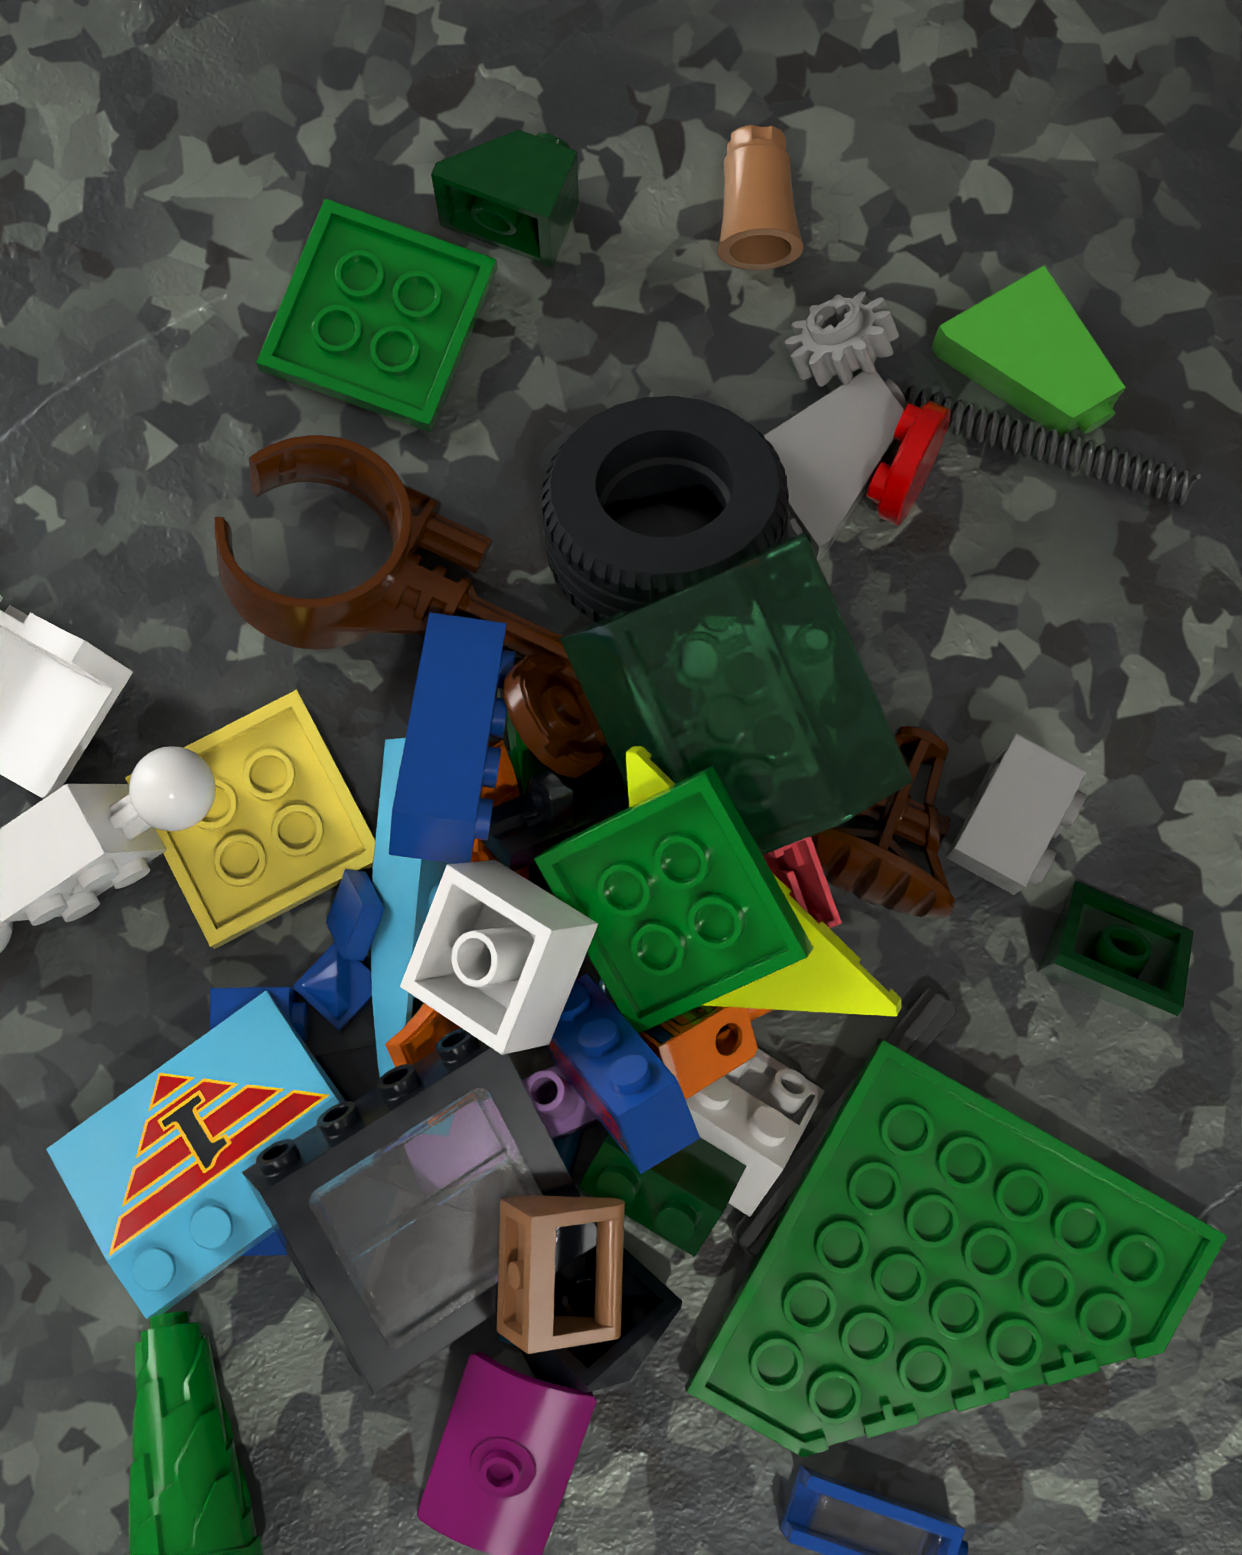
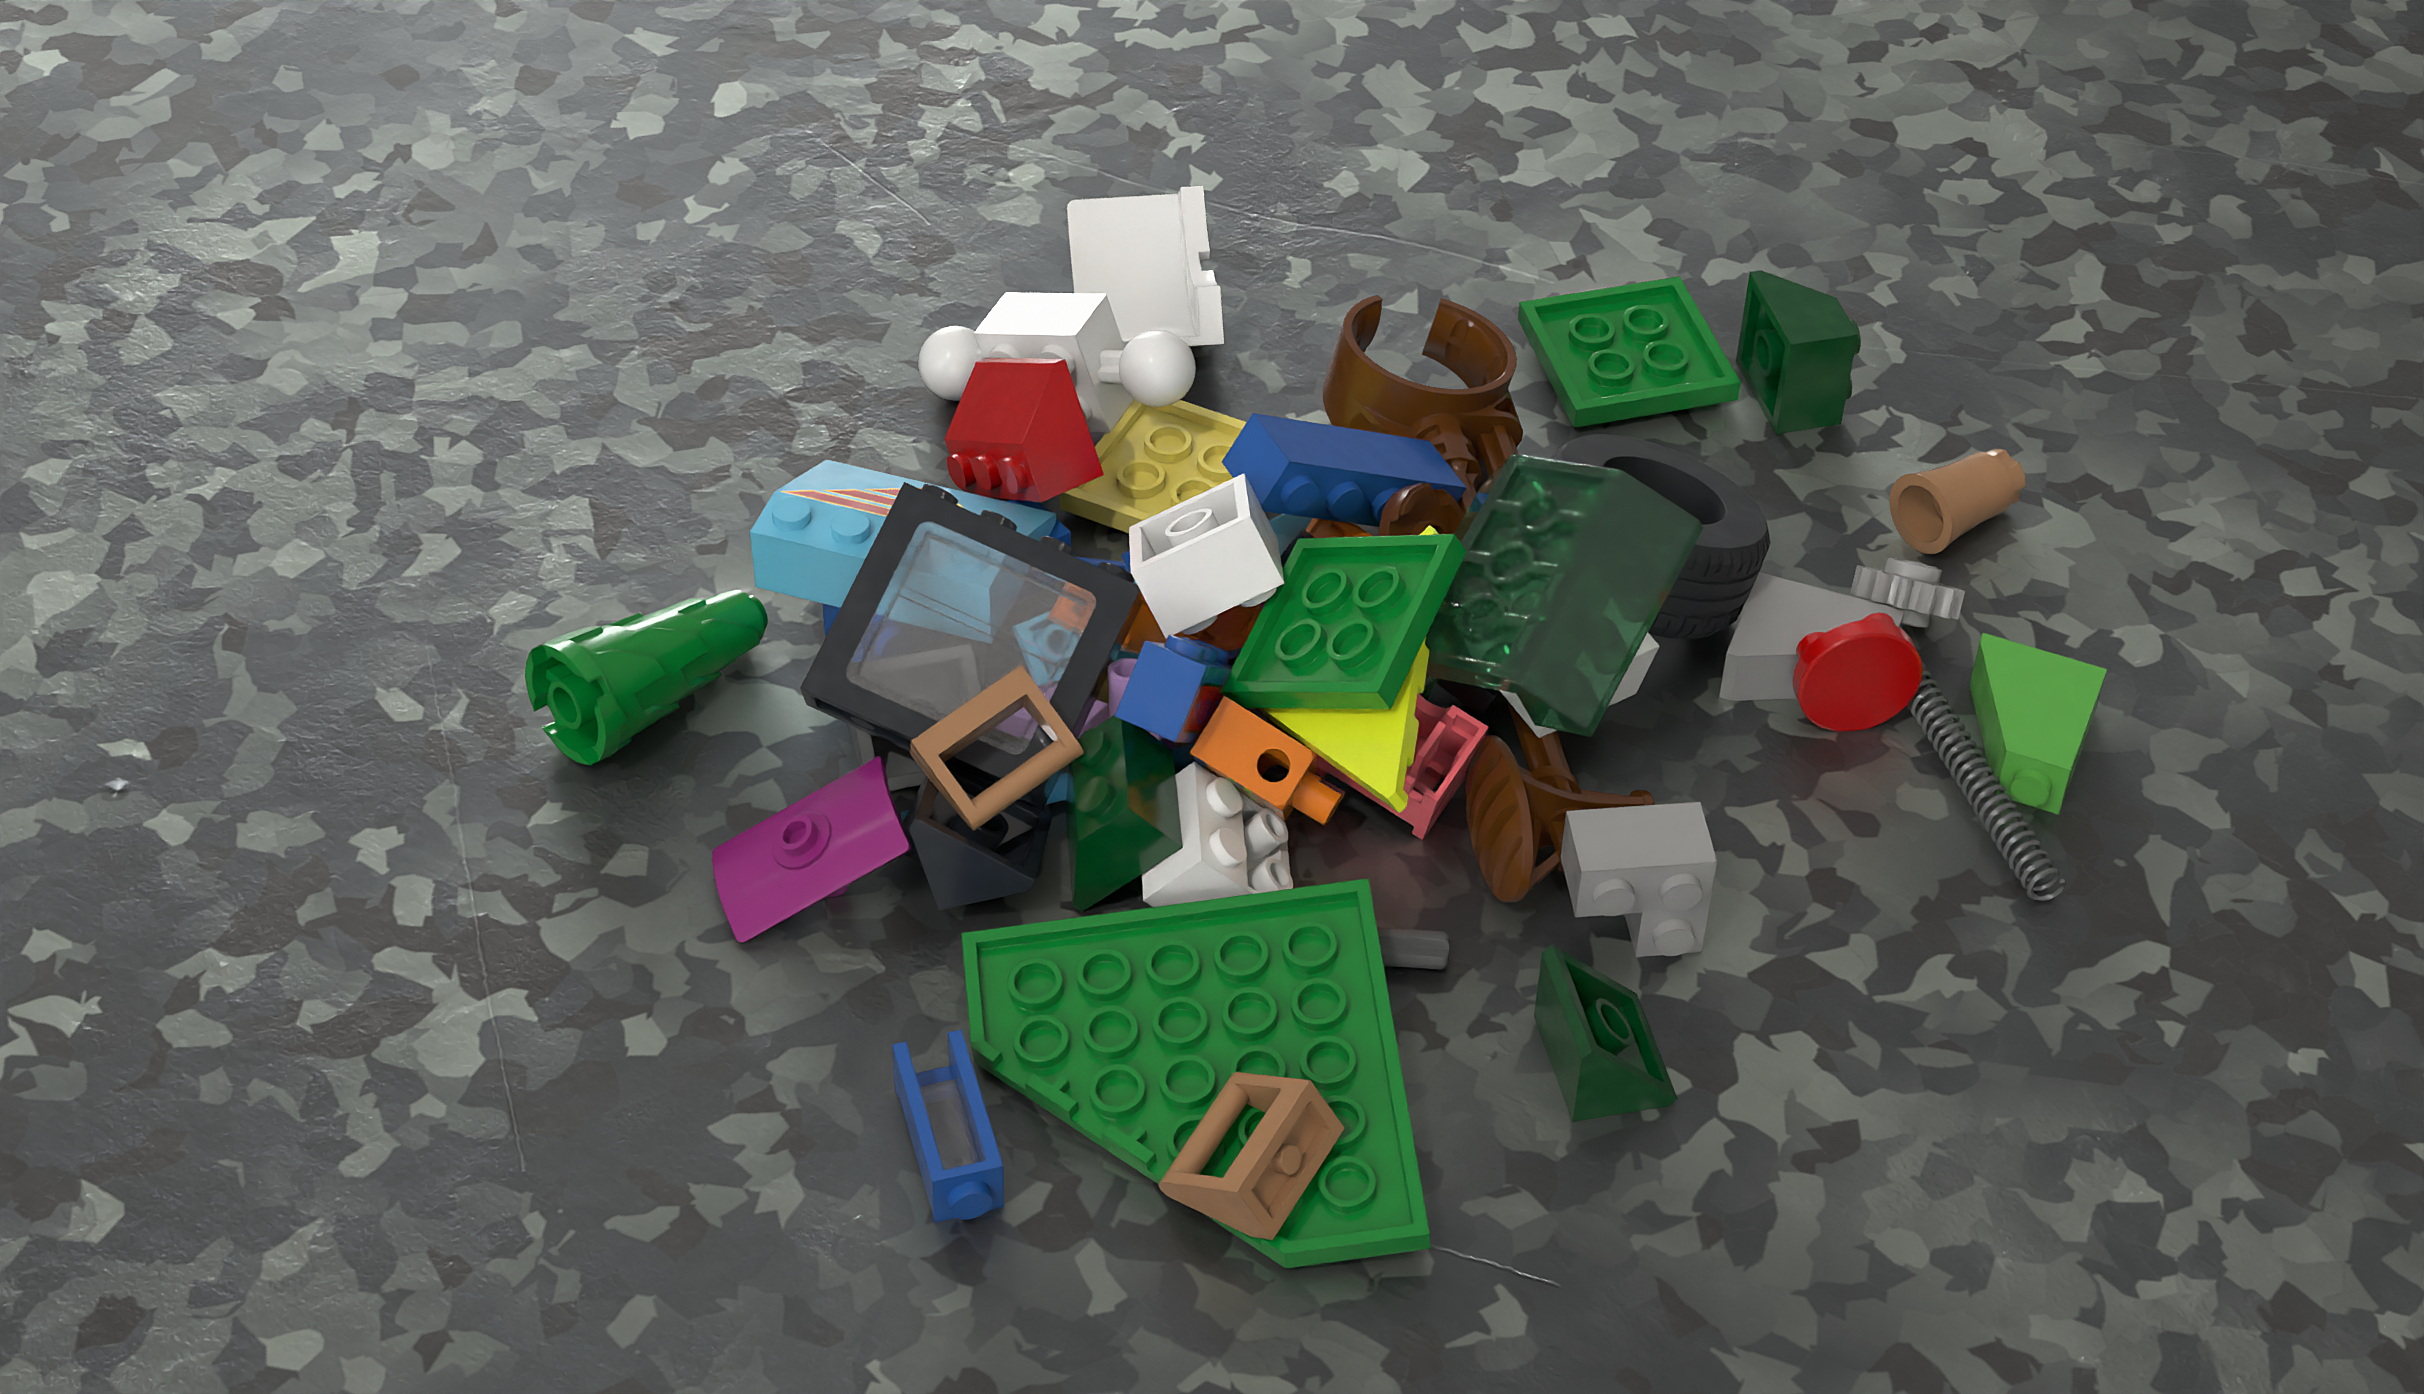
camera: 55 degrees right, 35 degrees down
none -> red slope [944,358,1104,502]
none -> medium nougat tile [1159,1072,1344,1240]

